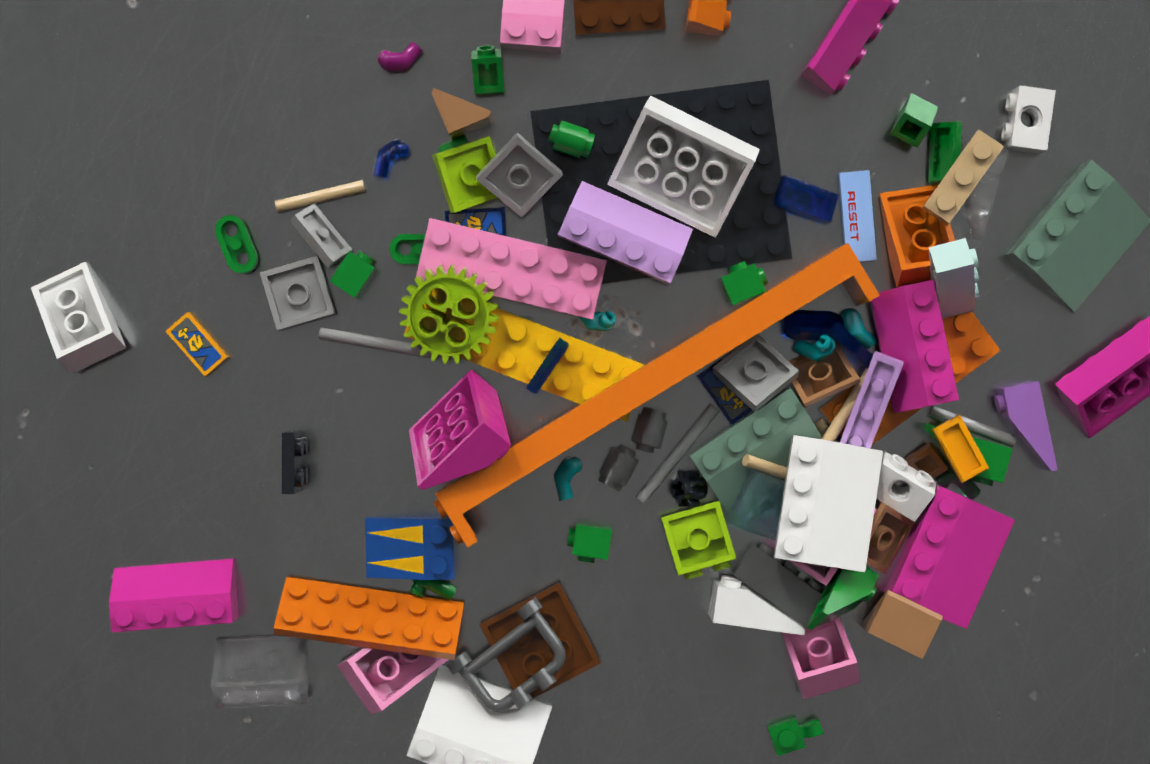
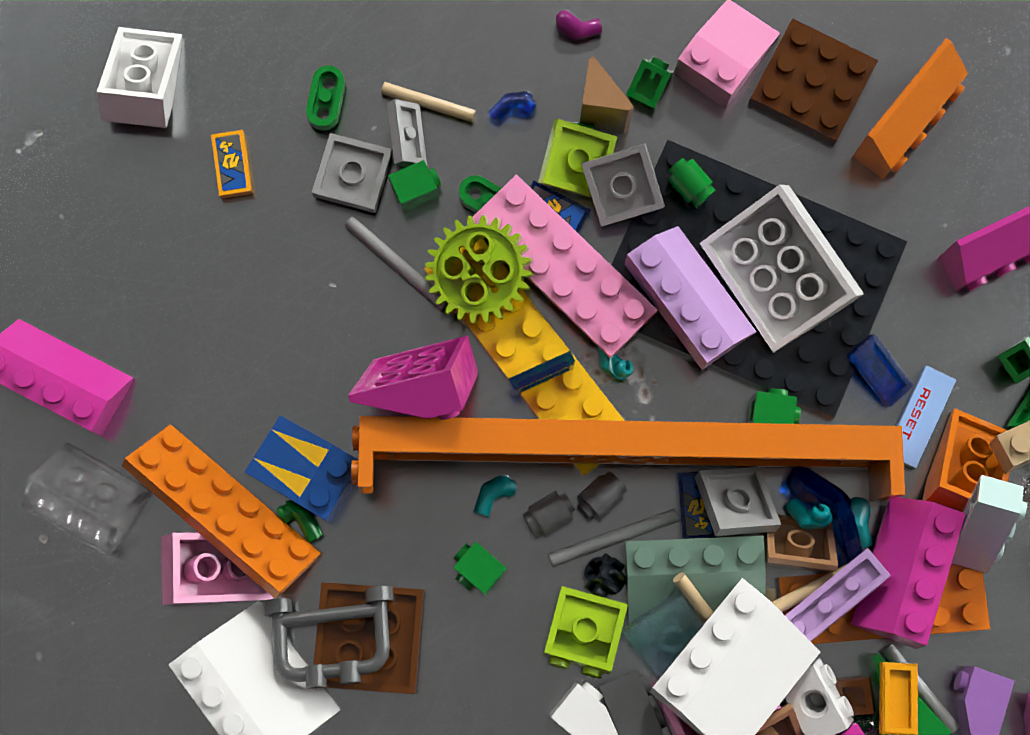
camera: 30 degrees right, 10 degrees down
black plate [282,430,308,494] -> none

